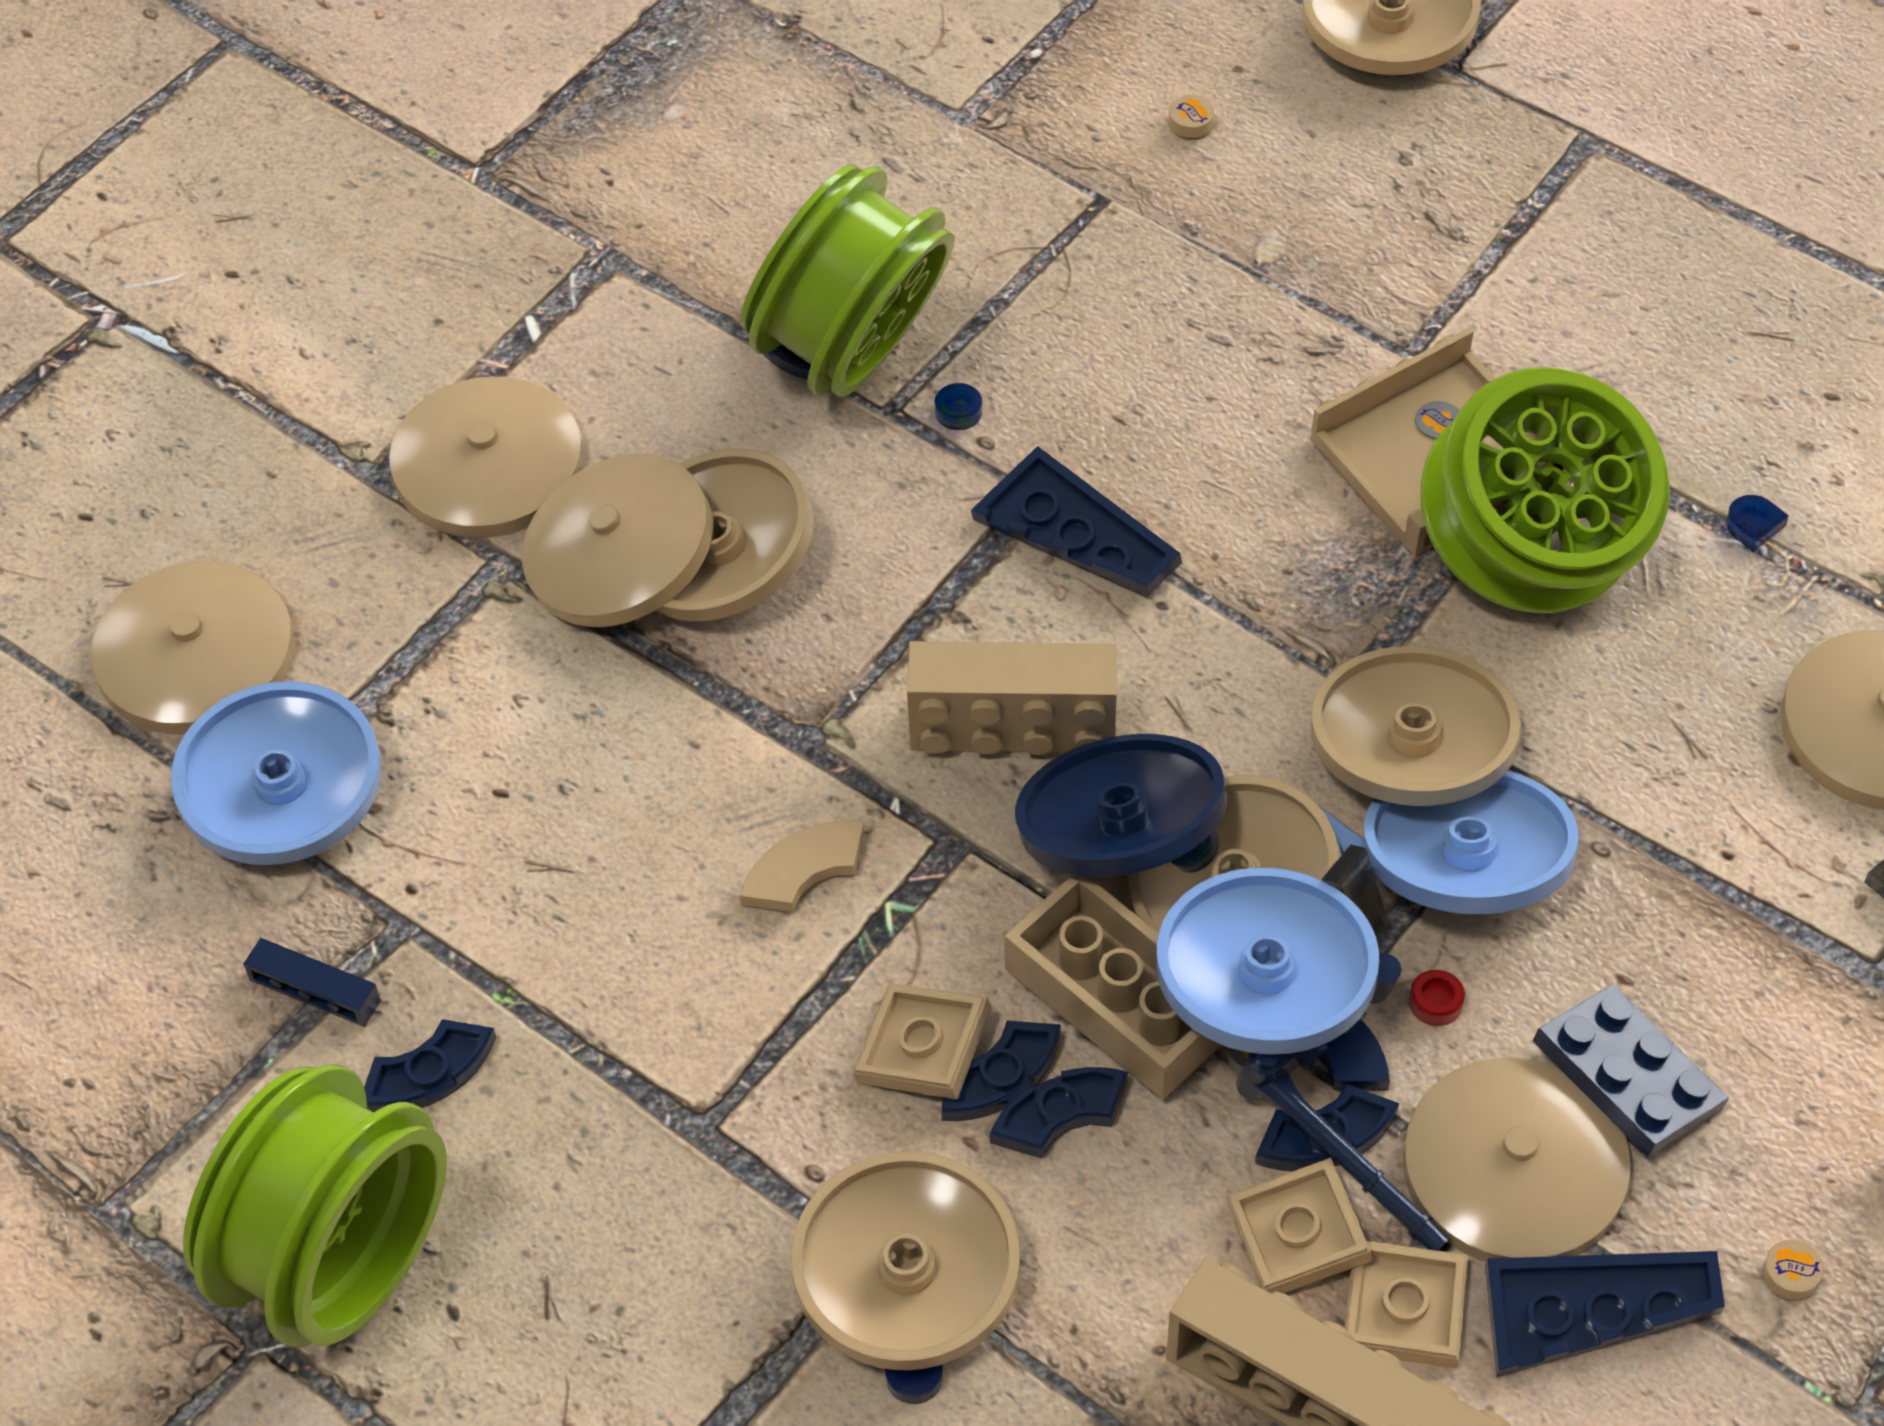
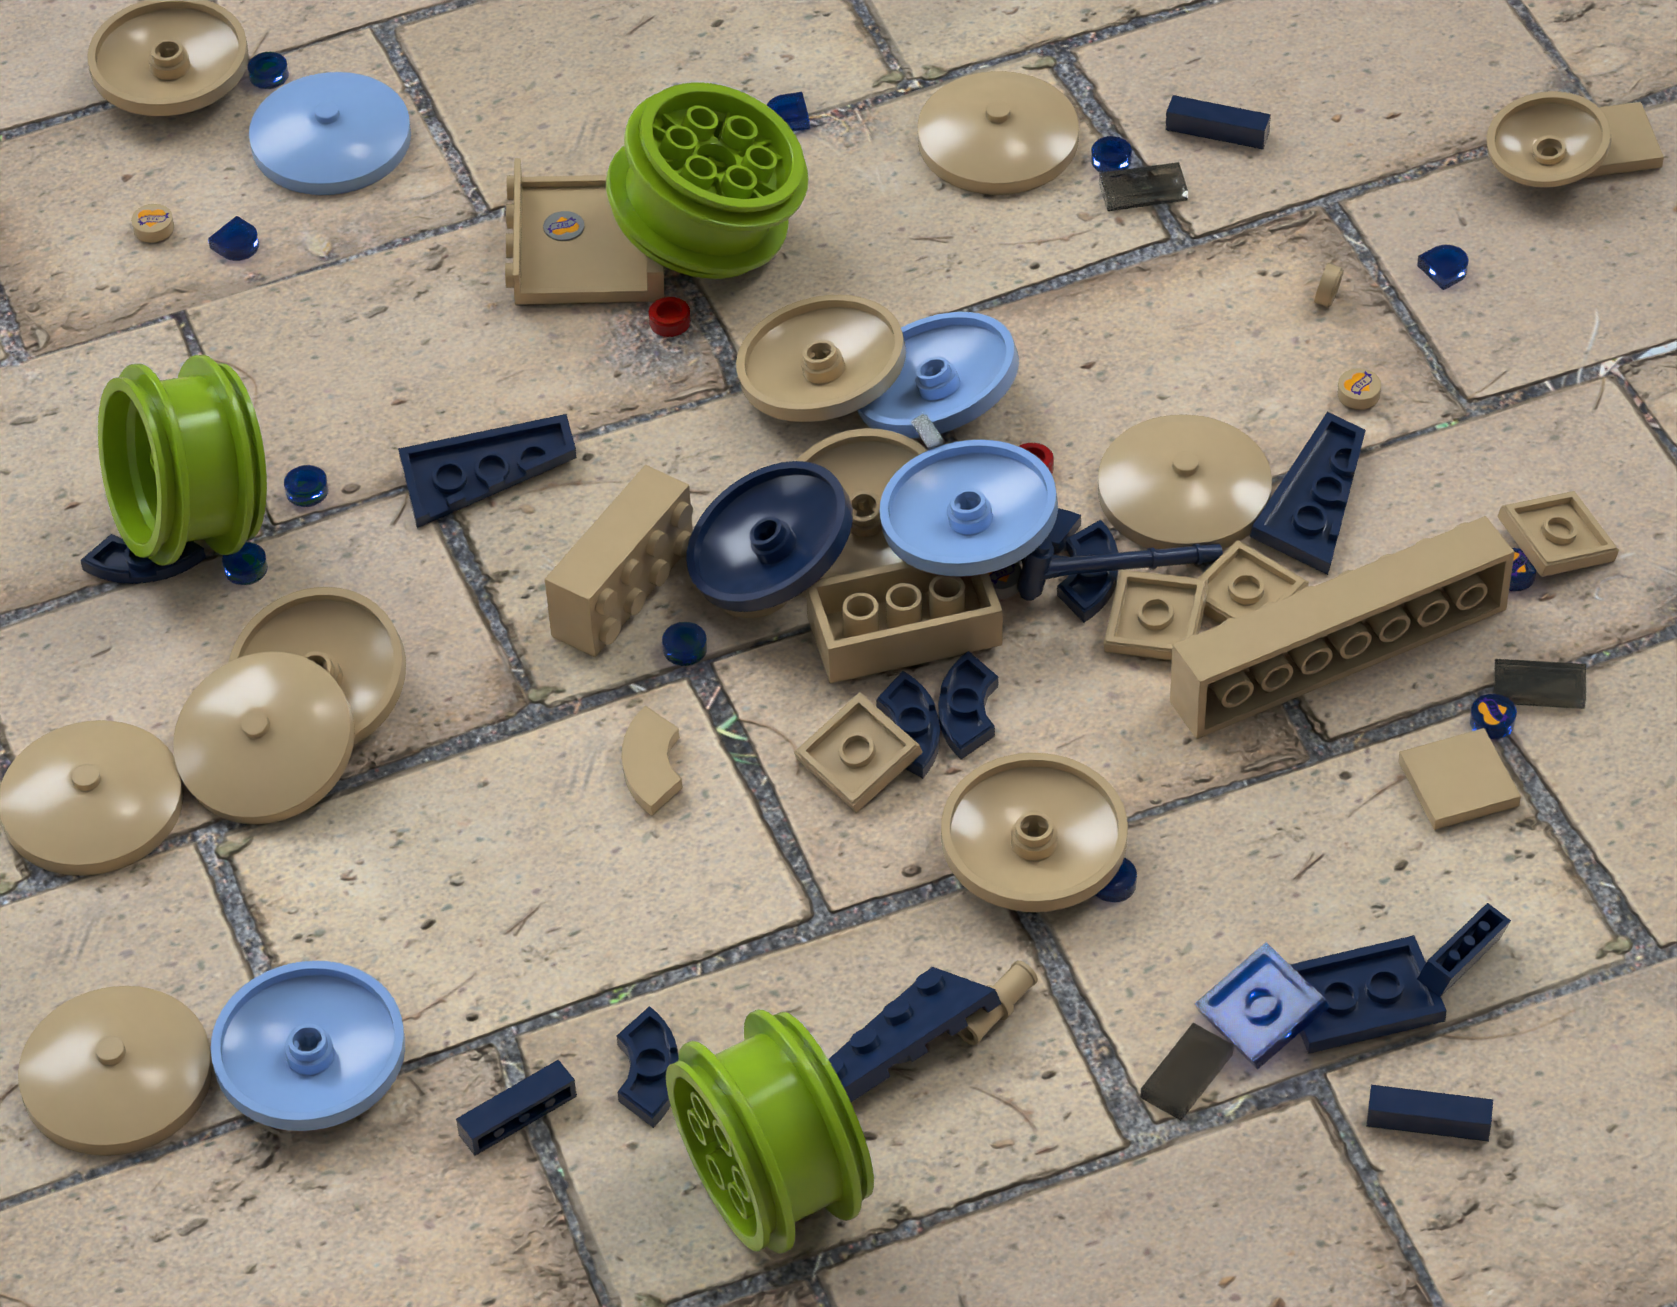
camera: 60 degrees left, 5 degrees down
plate [1532,984,1729,1157] -> none
none -> clear blue tile [208,216,259,261]
none -> tile [222,542,268,585]
none -> clear blue tile [248,52,289,89]
none -> light blue dish [249,72,411,195]
none -> red tile [648,297,691,337]
none -> clear blue tile [662,622,707,666]
none -> dark blue wing [828,967,1002,1102]
none -> tan pin [958,960,1038,1045]

